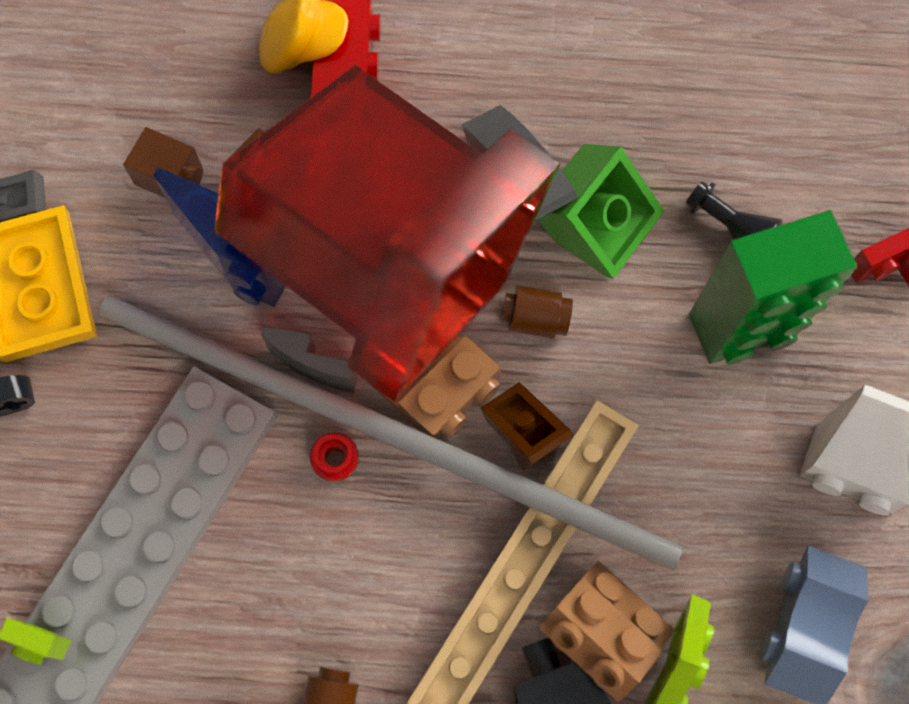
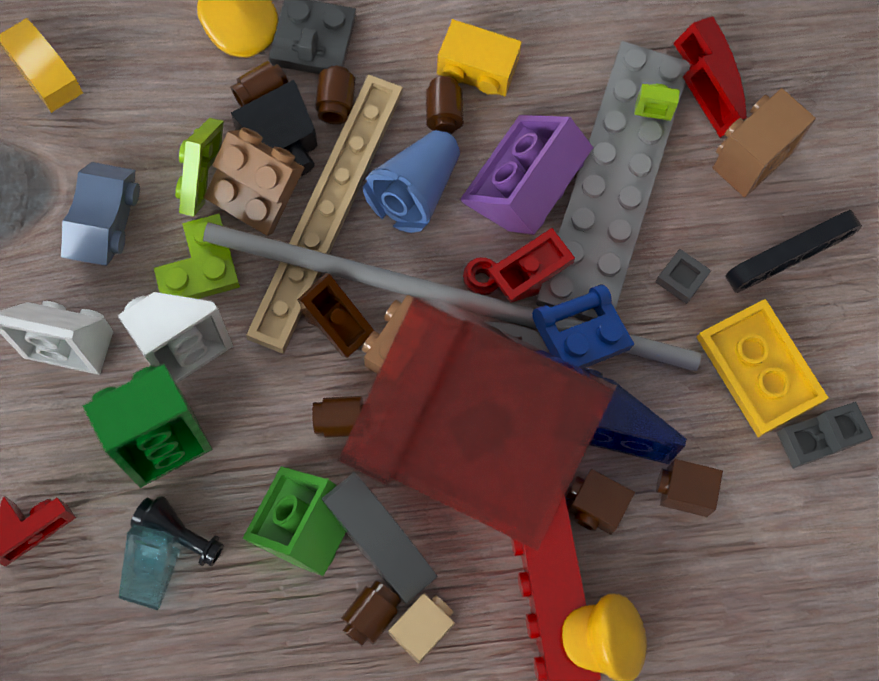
camera: 165 degrees right, 0 degrees up
none -> white slope [117,292,233,384]
none -> clear light blue slope [118,524,180,611]
none -> lime plate [153,213,240,299]
none -> reddish brown brick [341,580,402,646]
none -> medium blue cone [363,131,460,233]
none -> tan brick [388,593,455,663]
none -> medium lavender slope [460,115,593,235]
none -> red slope [488,228,575,303]
none -> blue plate [532,284,634,377]
none -> dark grey plate [655,249,711,304]

